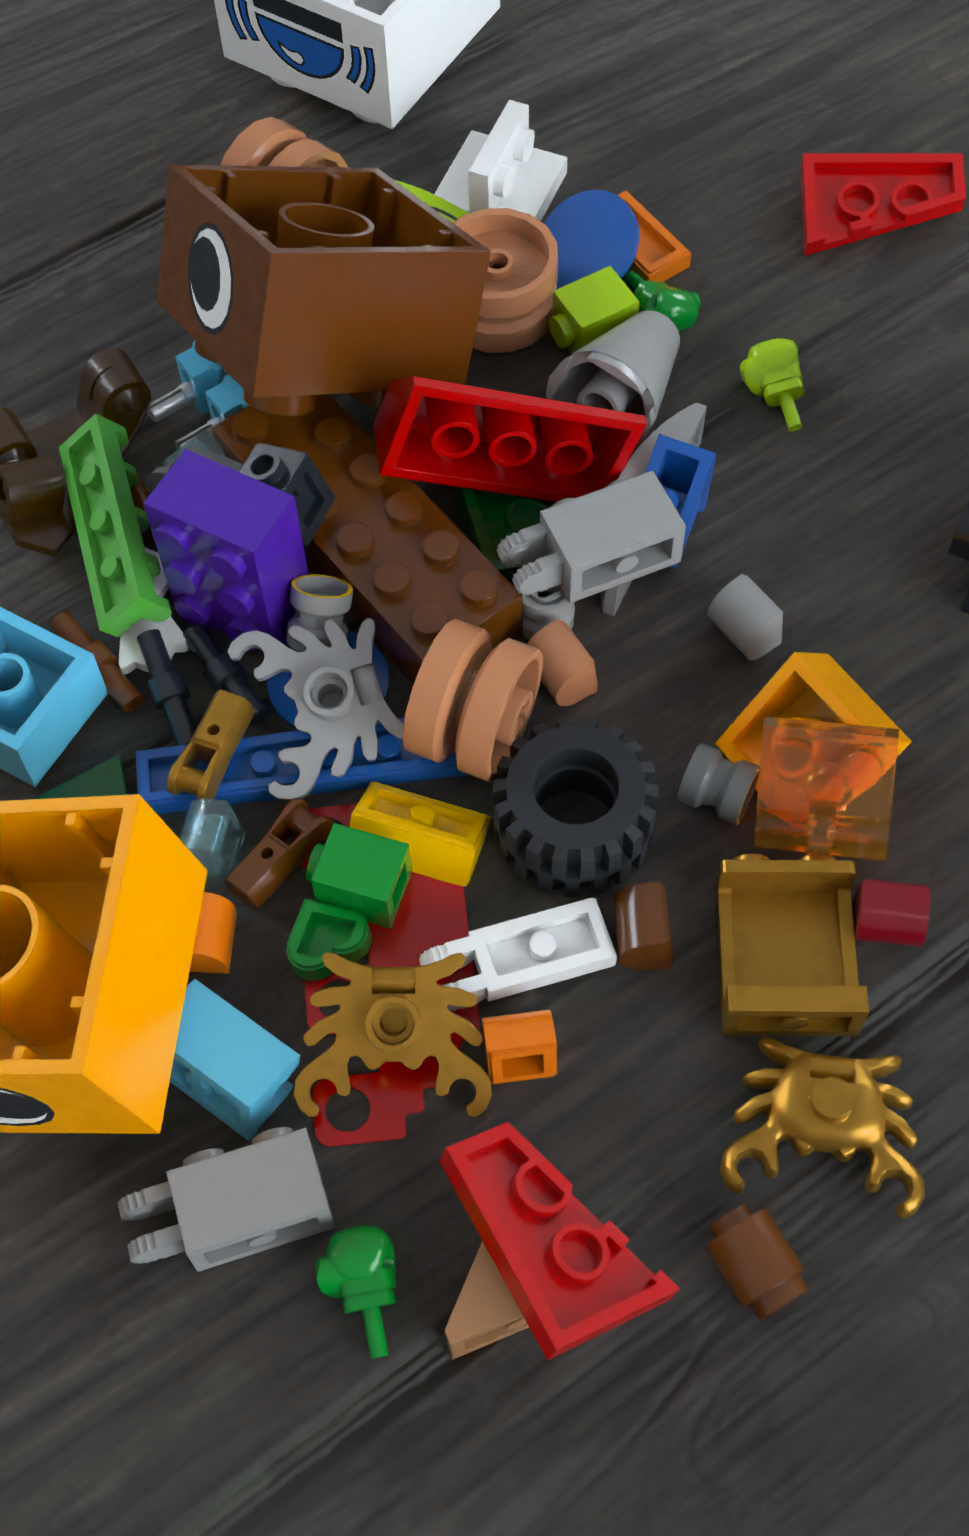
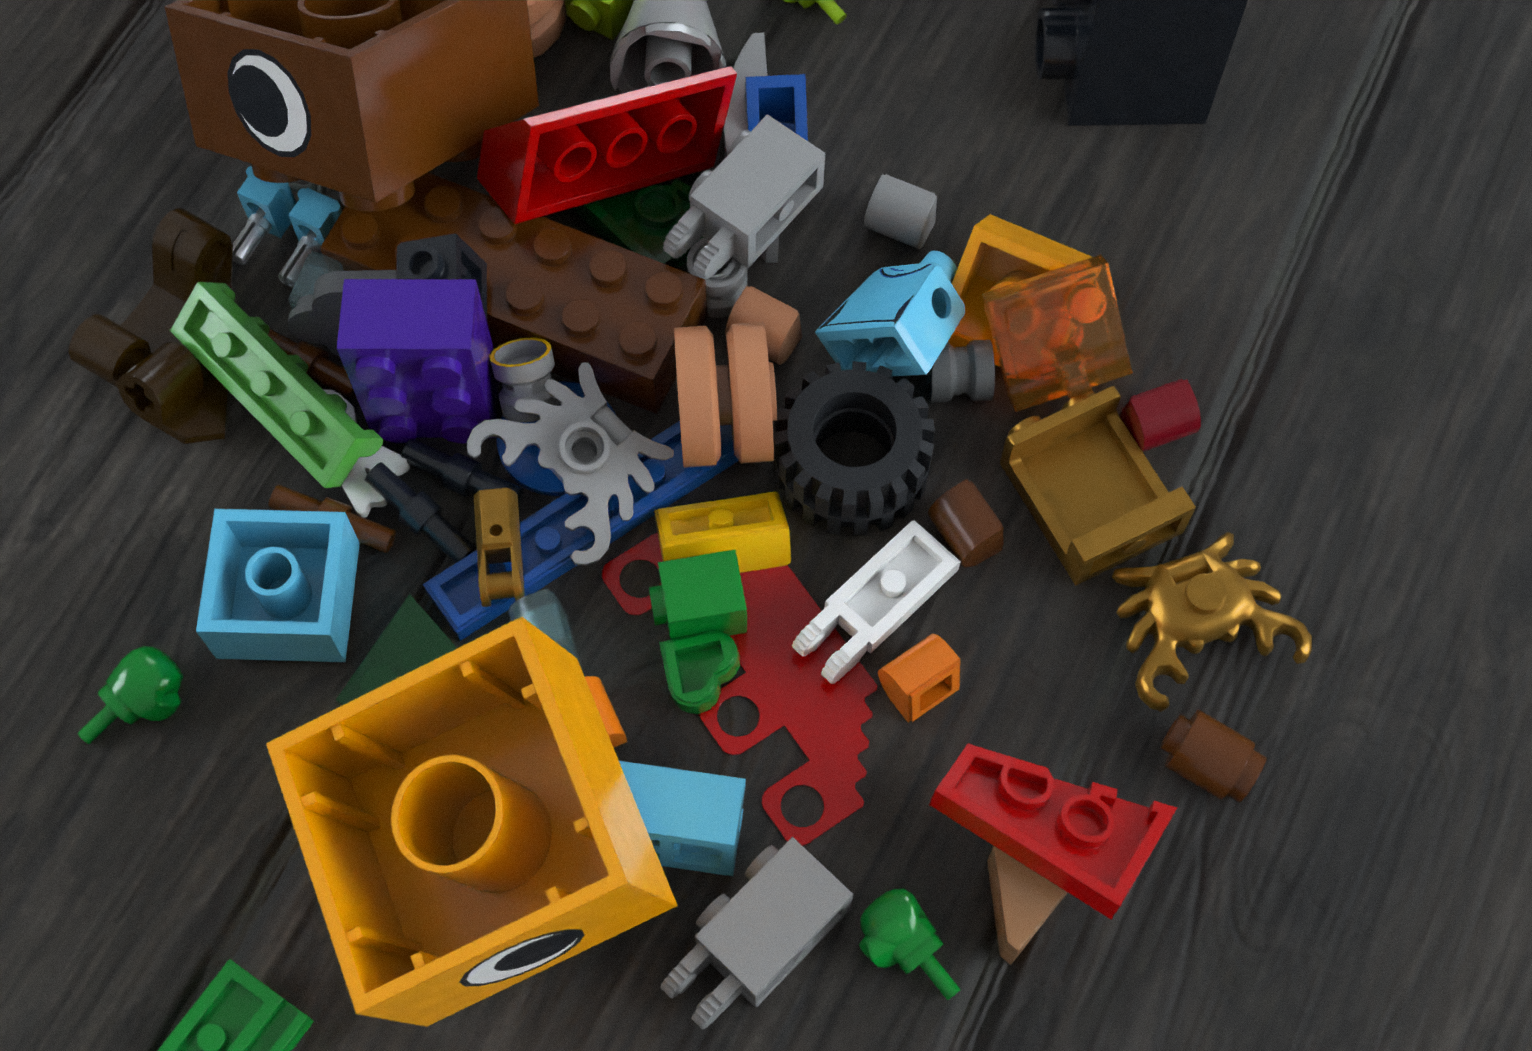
camera: 30 degrees left, 5 degrees up
reddish brown bar [224,798,333,911] -> none
pearl gold animal [294,952,492,1117] -> none
none -> medium azure torso [815,251,965,376]

